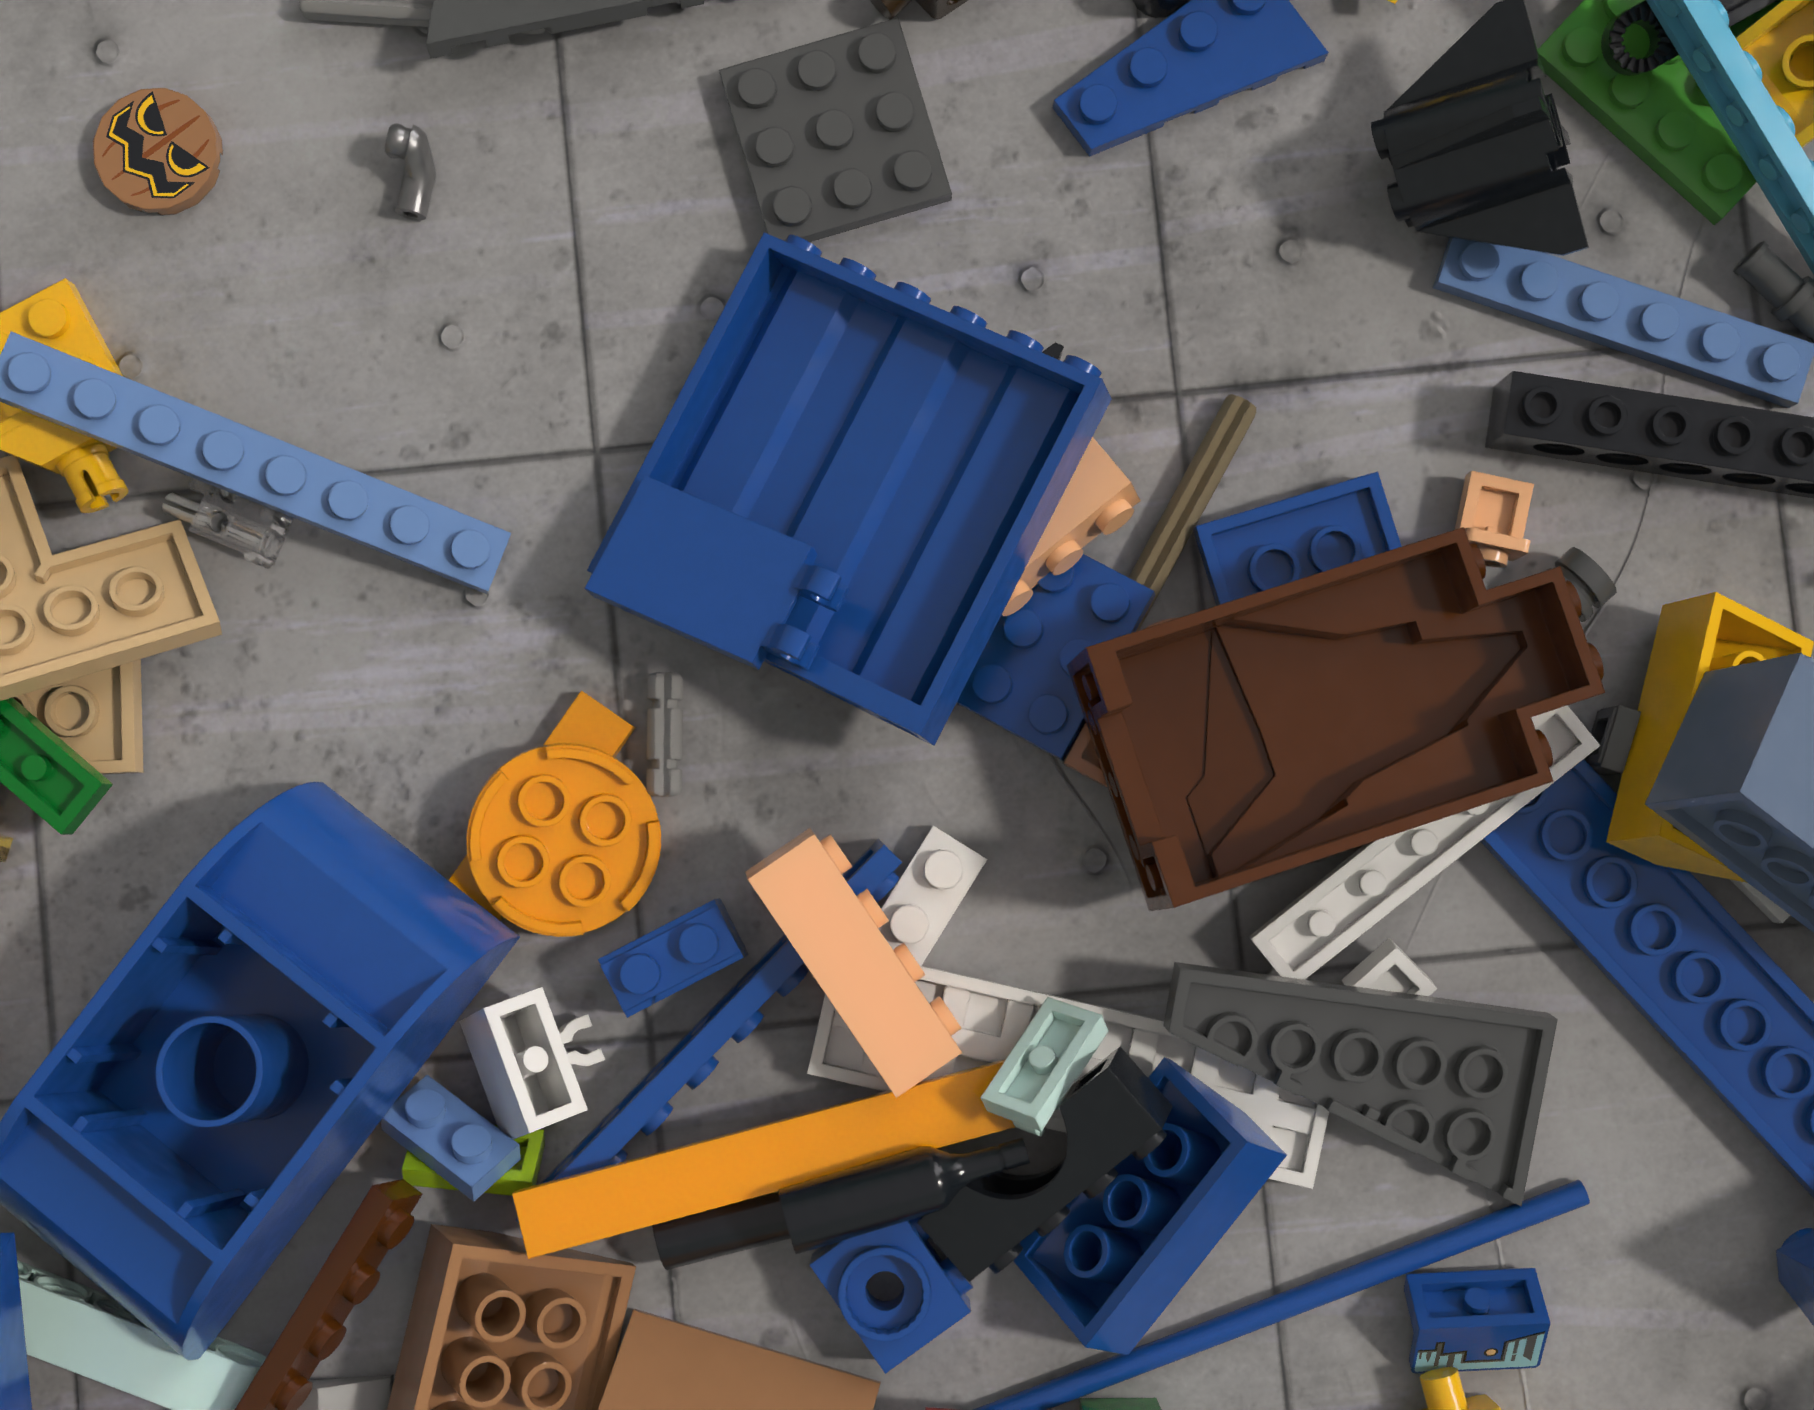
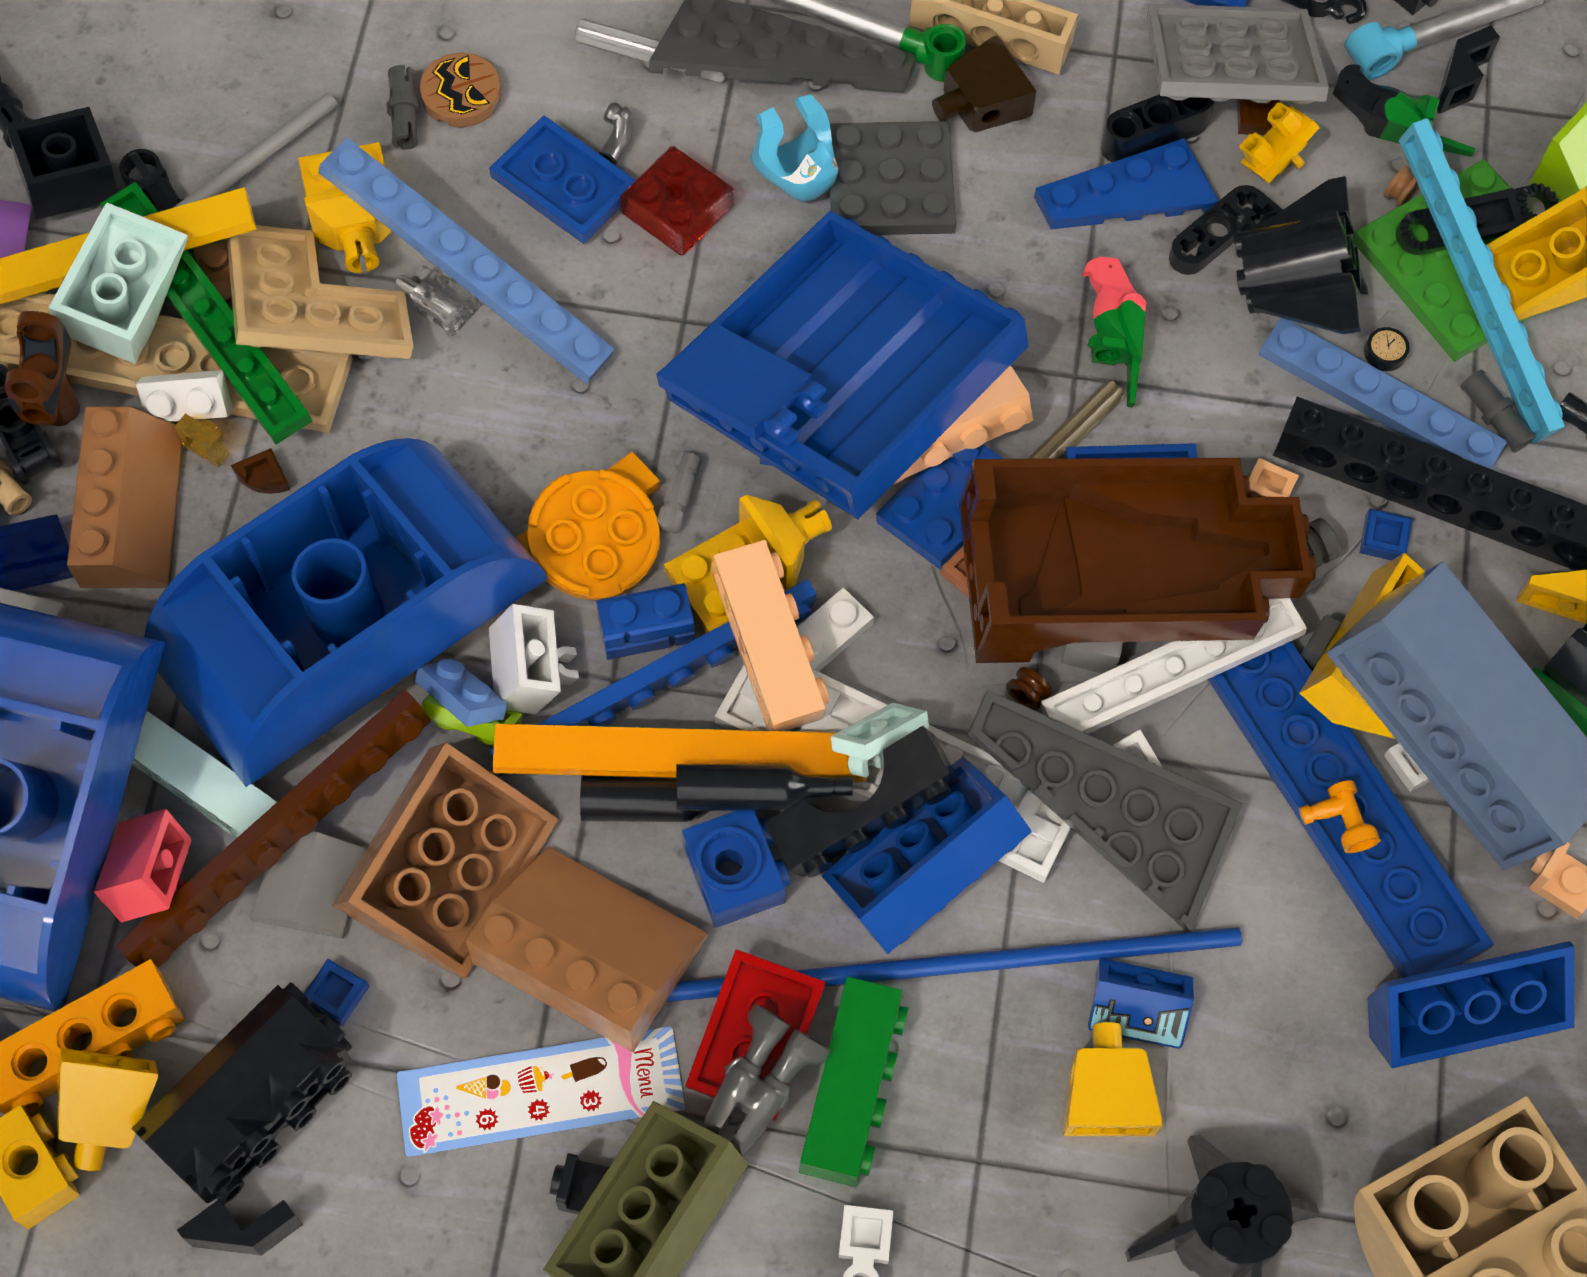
camera: 10 degrees right, 20 degrees down
none -> reddish brown tile [231,448,290,494]
none -> dark grey pin [386,65,420,150]
none -> blue plate [489,115,638,244]
none -> clear red brick [620,146,734,256]
none -> yellow plate [664,494,832,633]
none -> medium azure piece [750,94,839,202]
none -> reddish brown bush [1006,667,1052,711]
none -> green animal [1082,257,1146,408]
none -> black beam [1169,185,1283,275]
none -> light orange piece [1299,780,1381,853]
none -> blue tile [1359,509,1412,560]
none -> tile [1364,327,1410,371]

